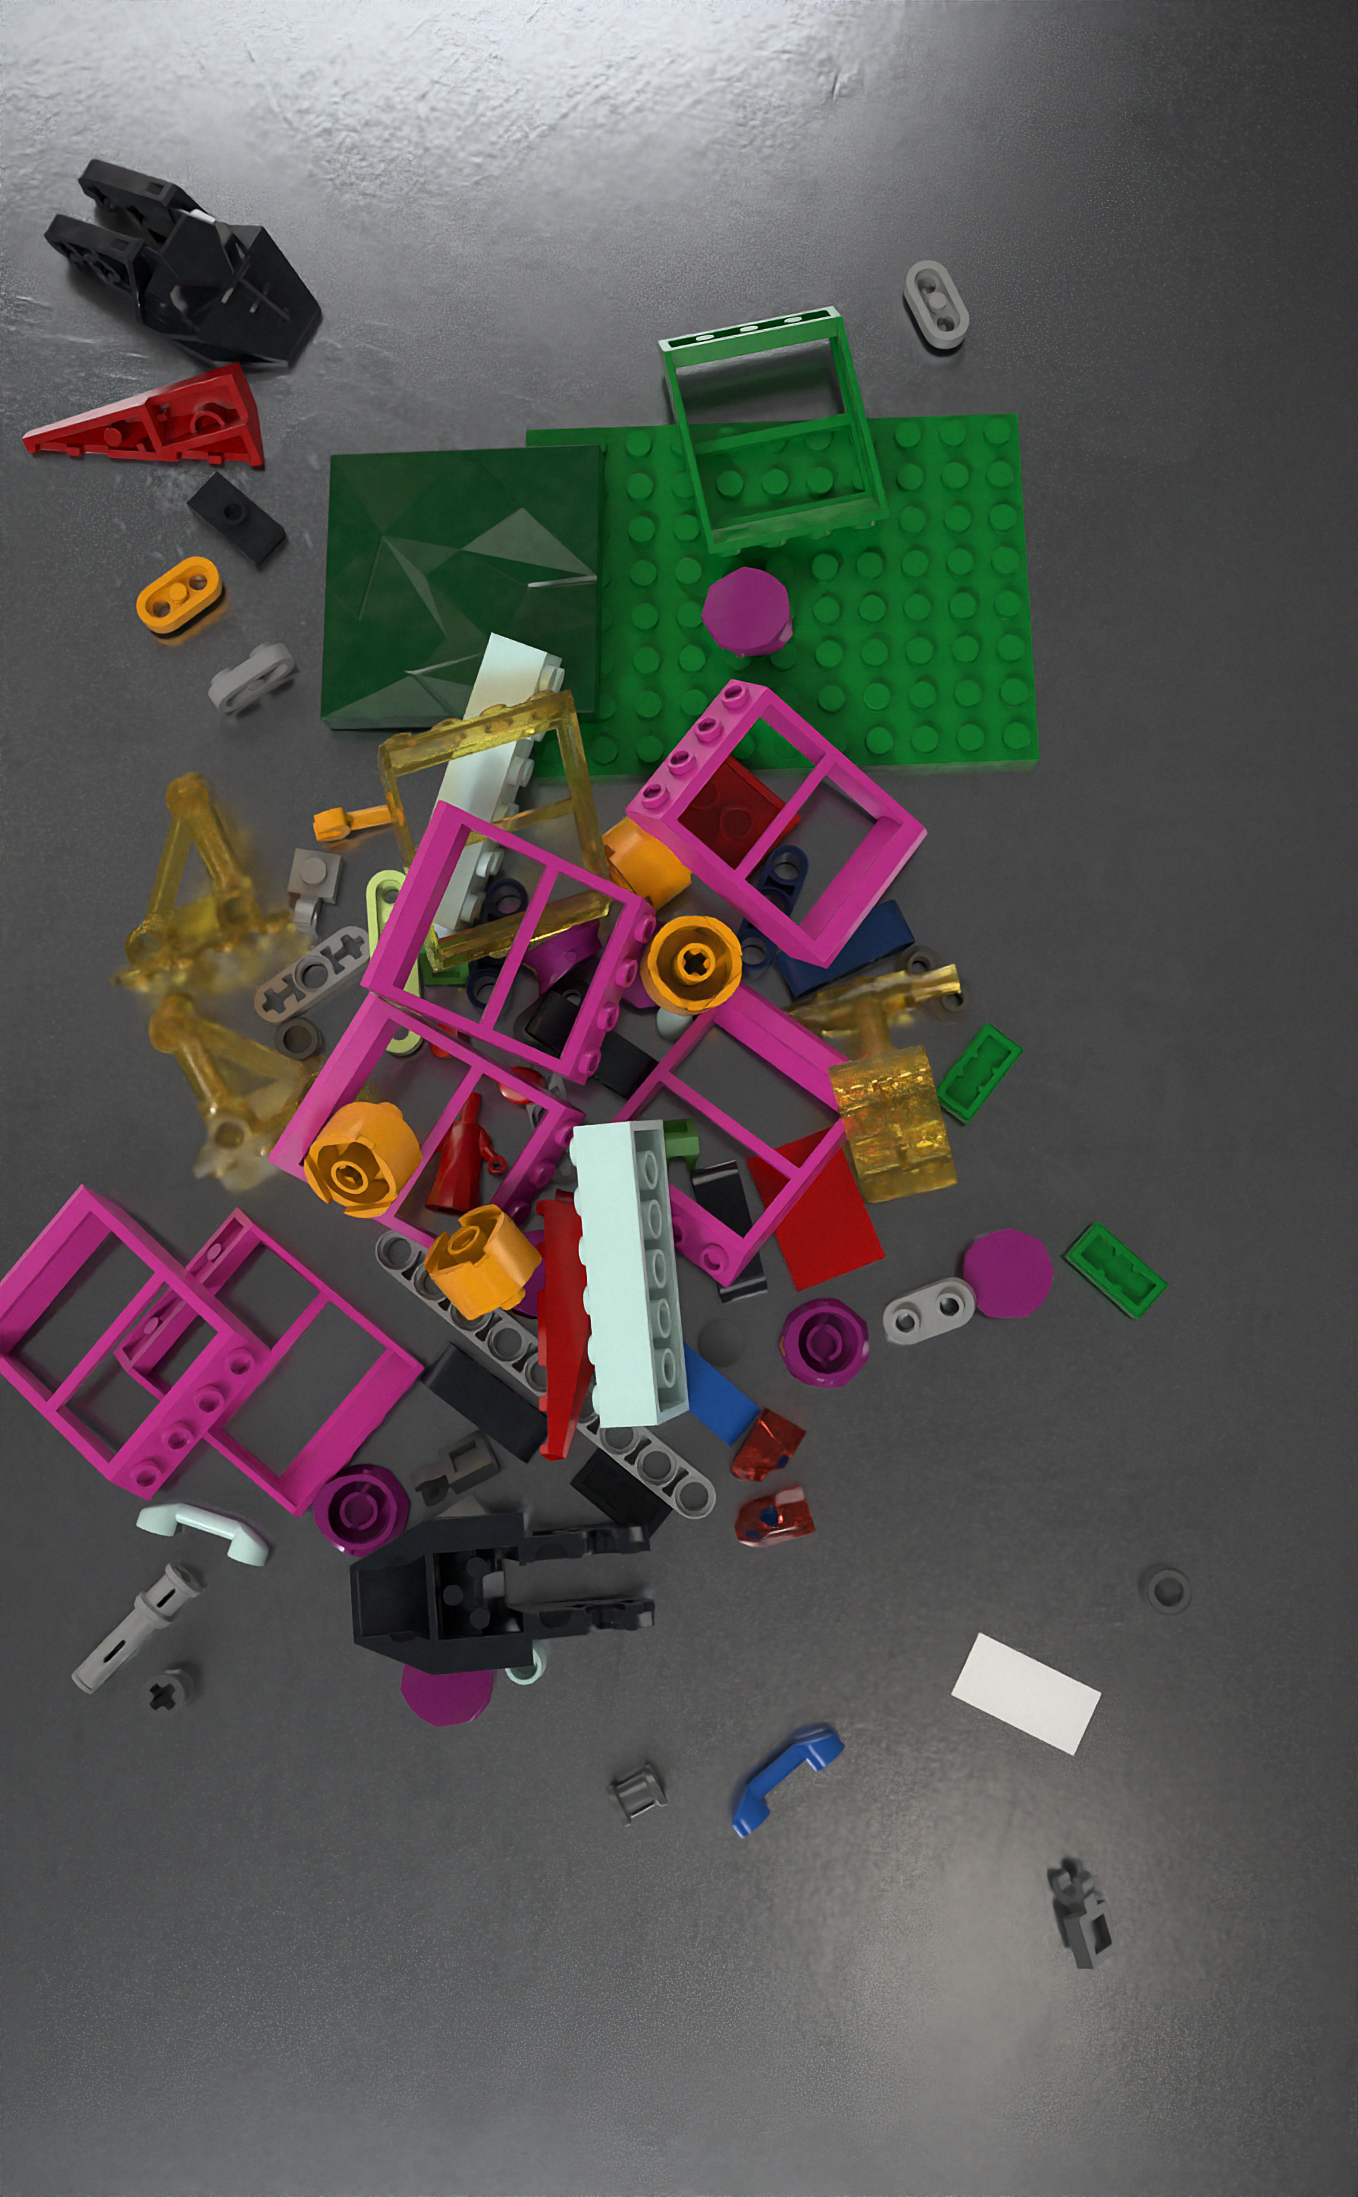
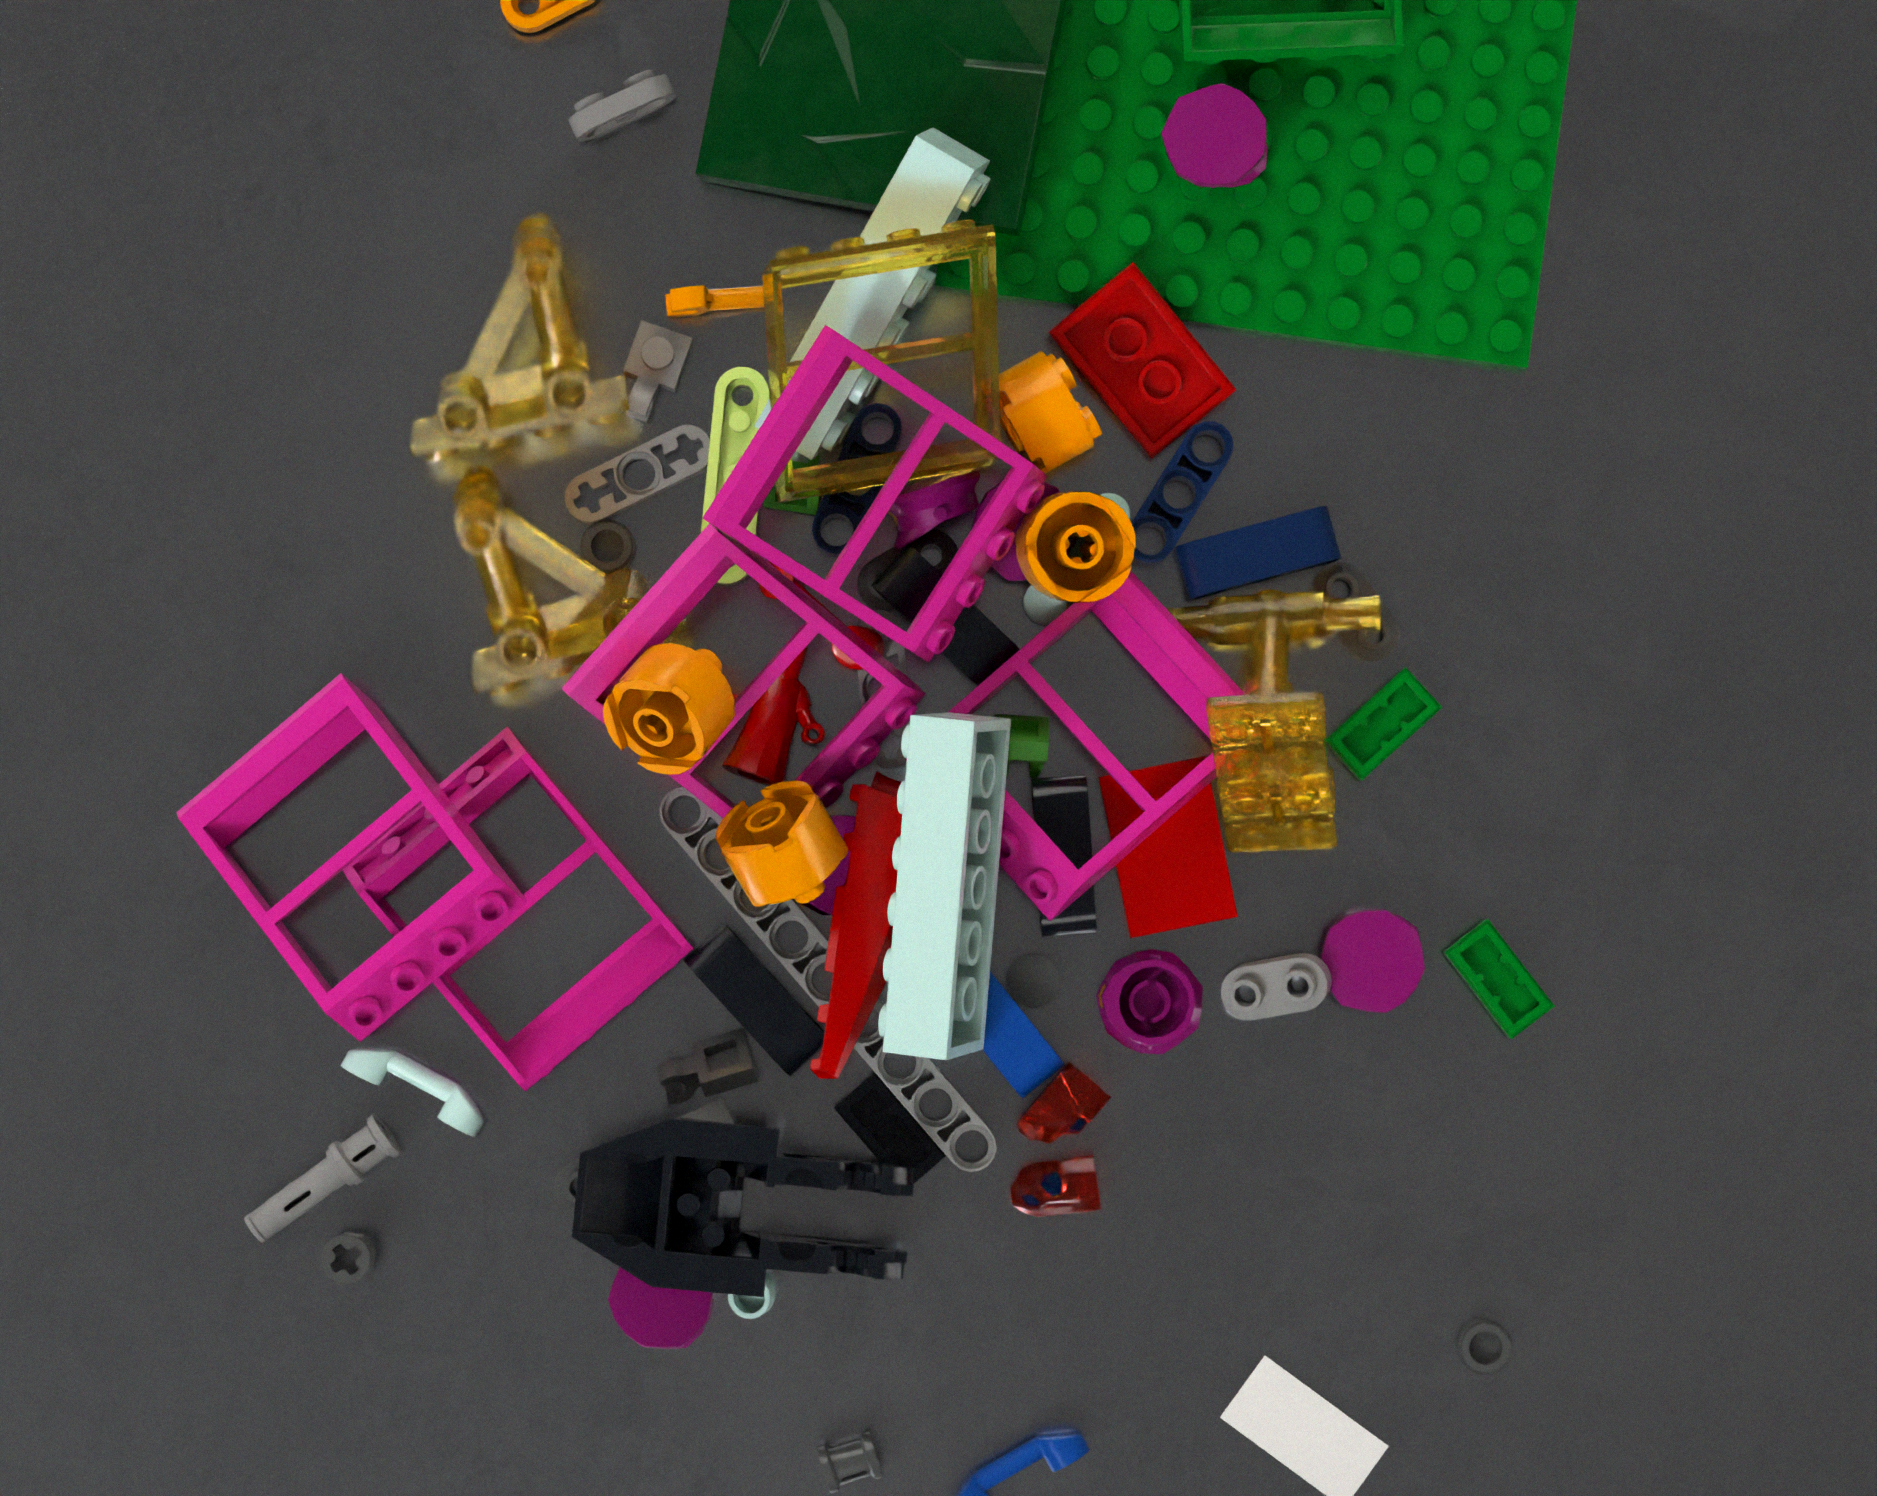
camera: 10 degrees right, 5 degrees up
magenta hat [312,1464,410,1557] -> none
dark pink window [625,679,928,969] -> none

